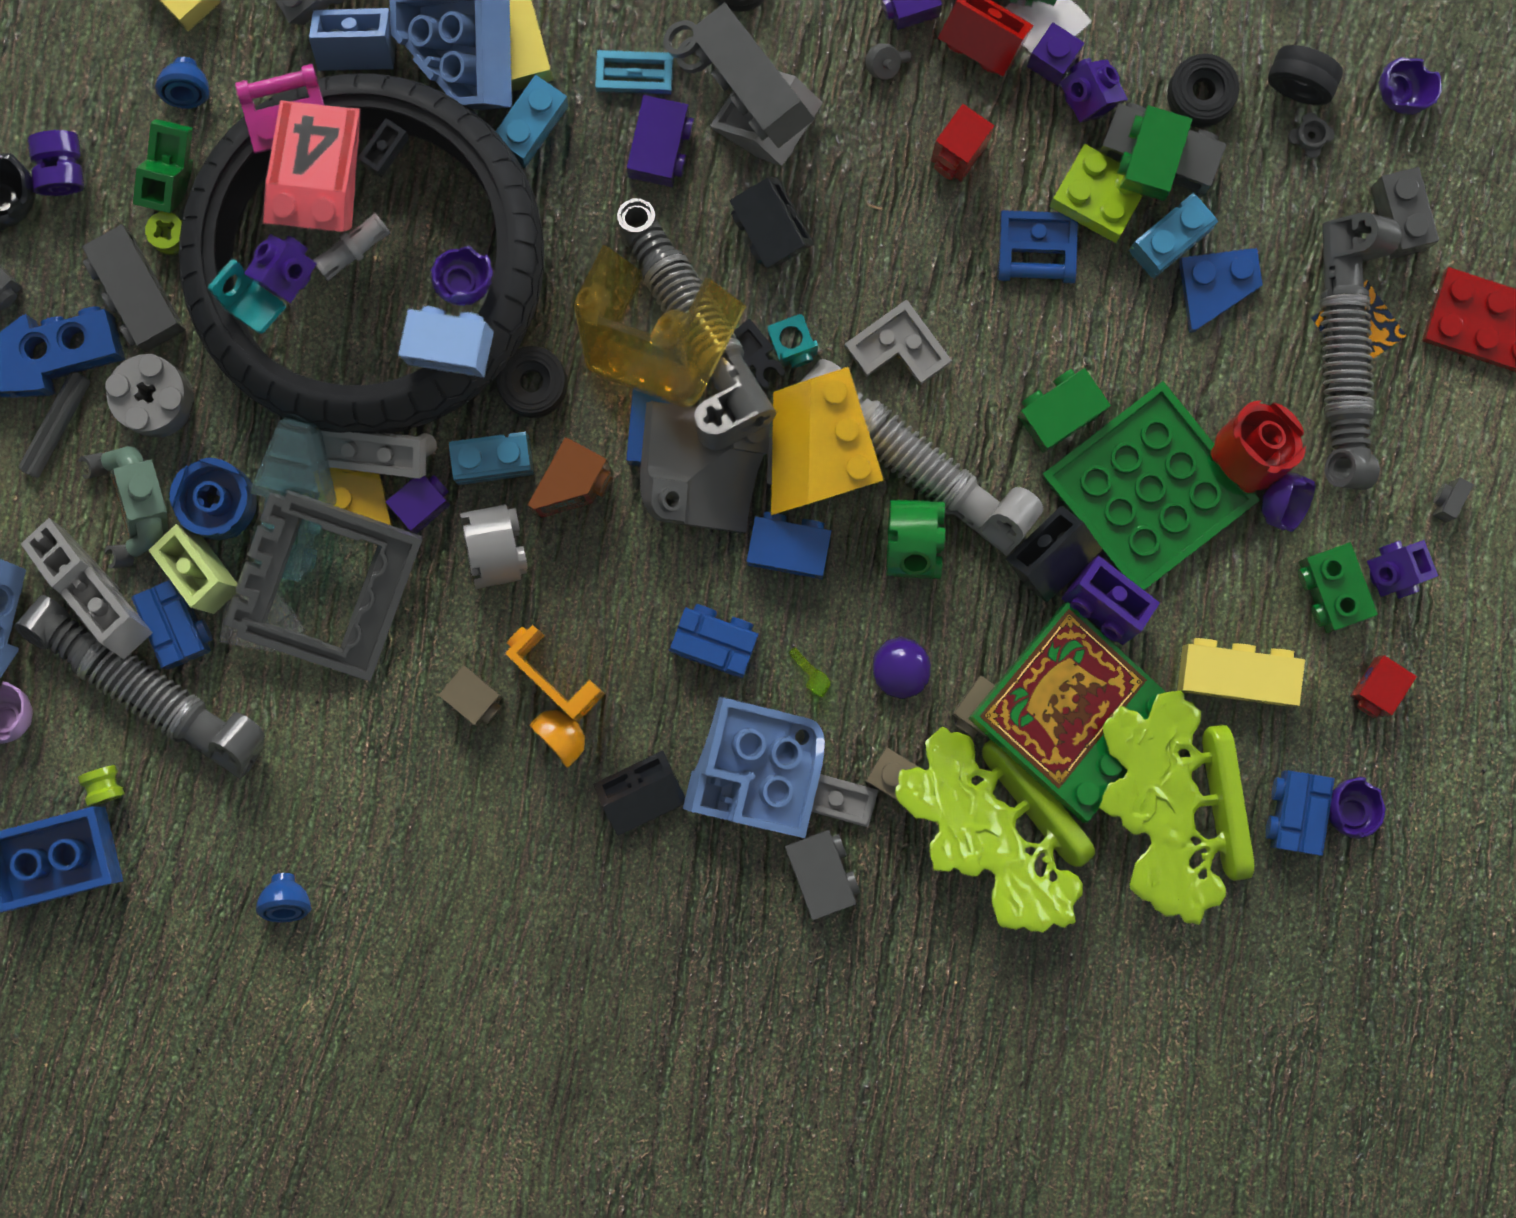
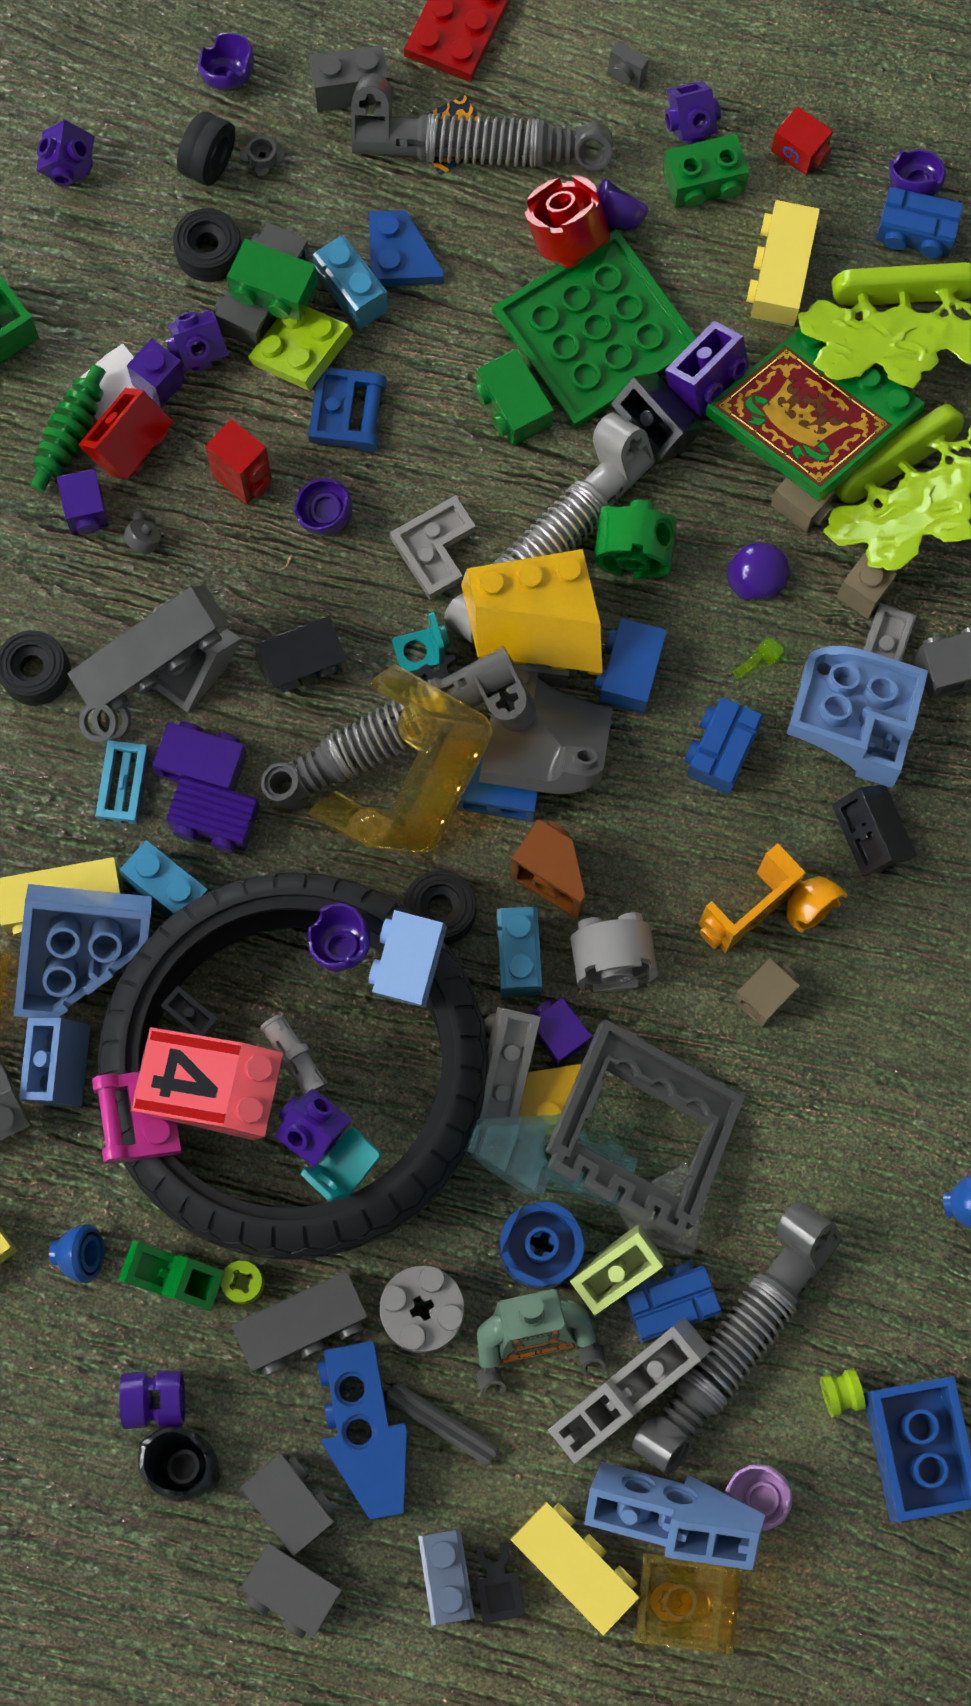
camera: 90 degrees left, 10 degrees down
none -> dark purple brick [166,776,260,853]
none -> dark purple hair [293,478,353,537]

